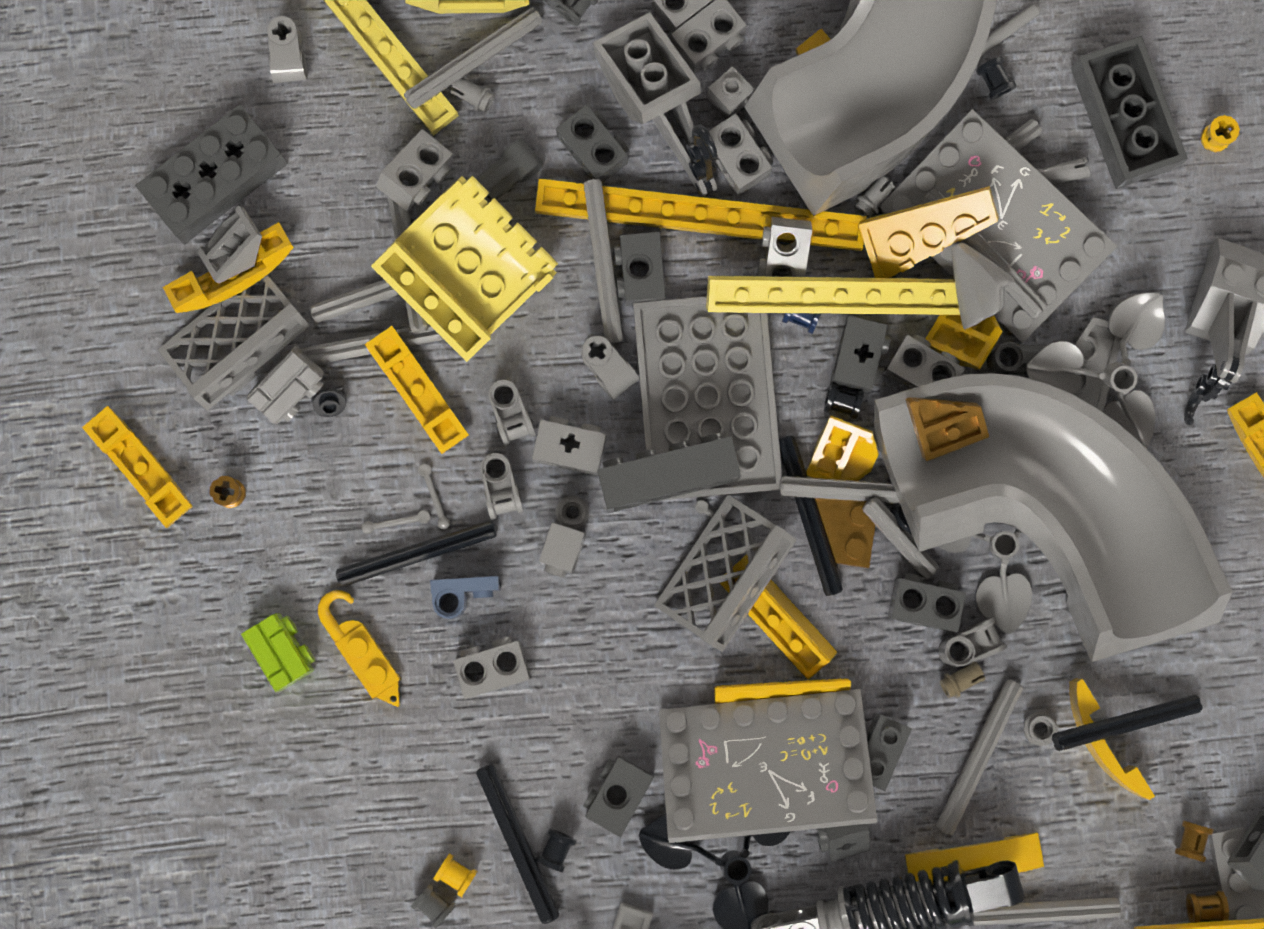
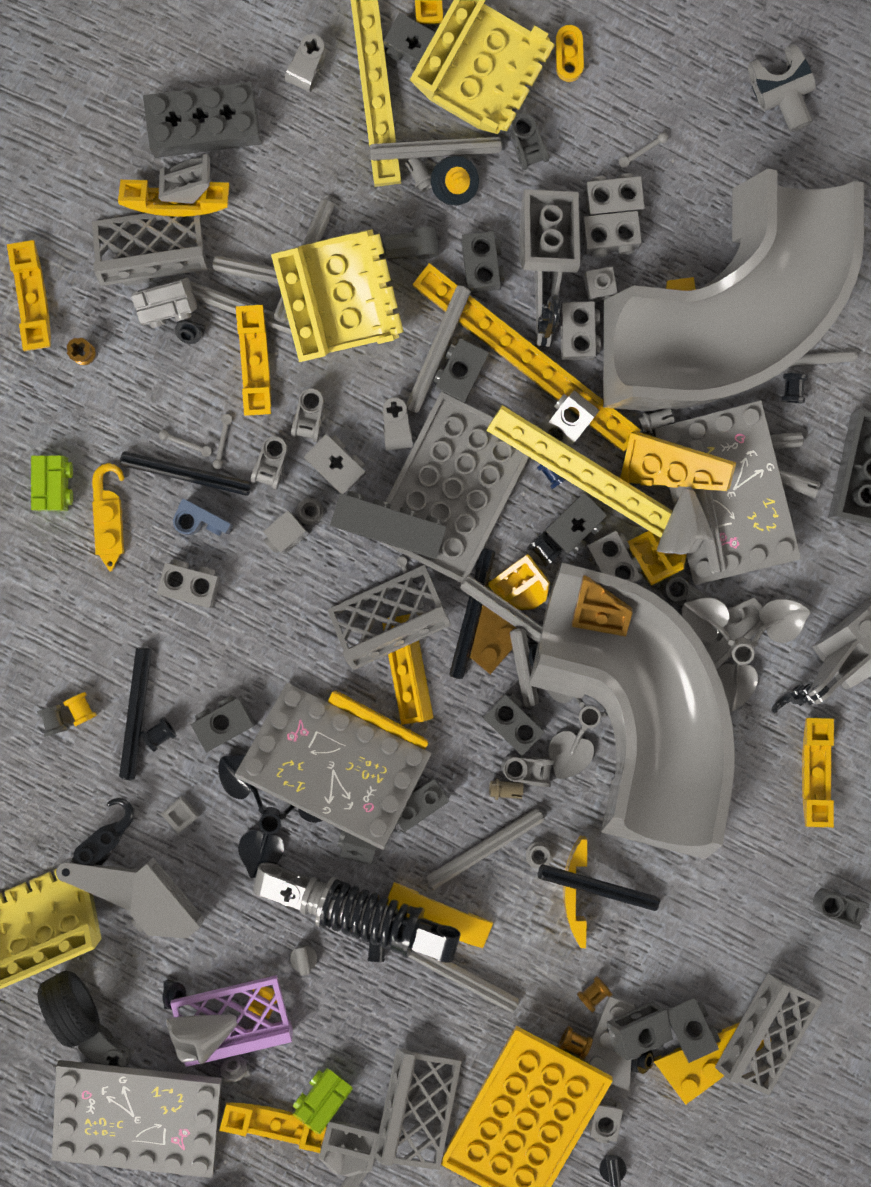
camera: 30 degrees right, 5 degrees up
light grey brick [376,129,453,212] -> none
none -> black wheel [431,156,479,206]

